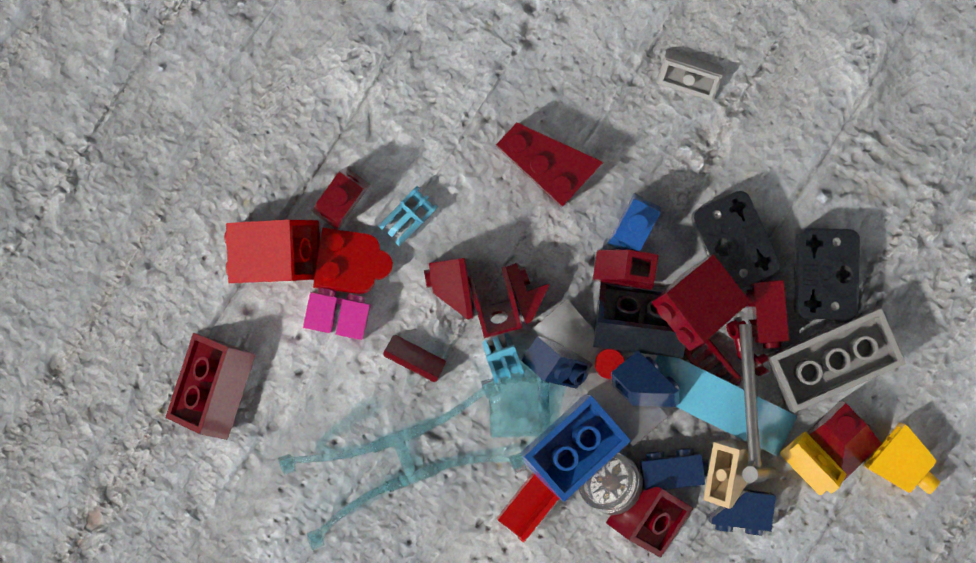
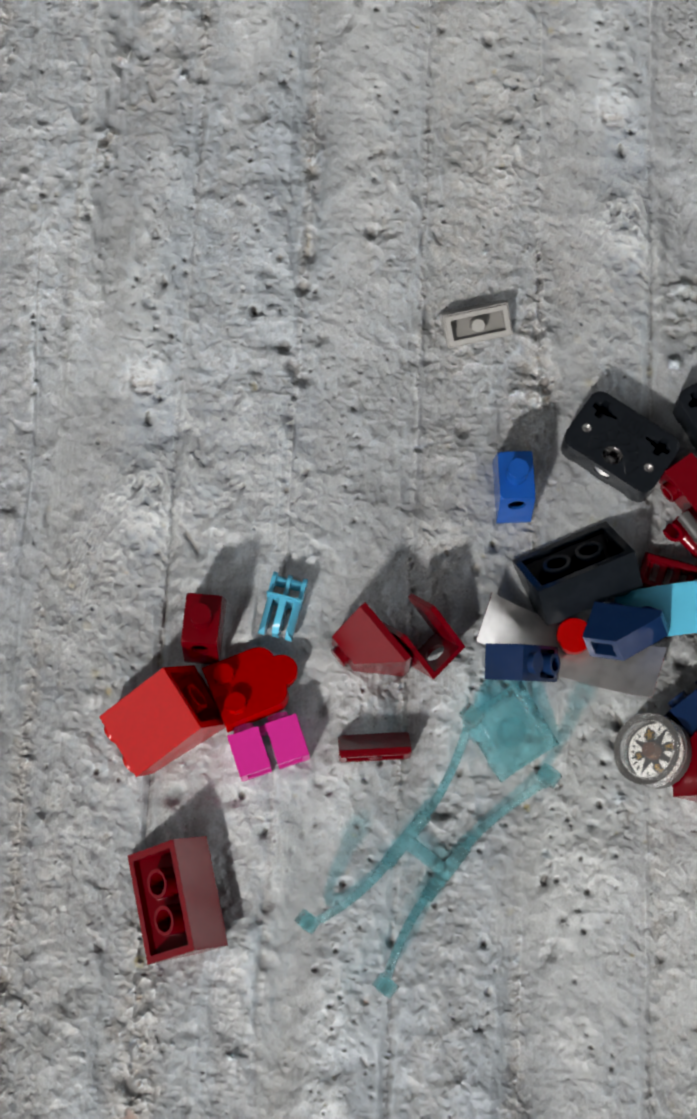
camera: 30 degrees left, 15 degrees down
medium azure arm [482,333,524,383] -> none
dark red wedge [496,122,604,207] -> none
red panel [497,473,560,543] -> none
dark red slope [506,263,550,324] -> none
blue slope [518,395,631,502] -> none
dark red slope [592,250,659,290] -> none
dark red slope [652,254,751,351] -> none

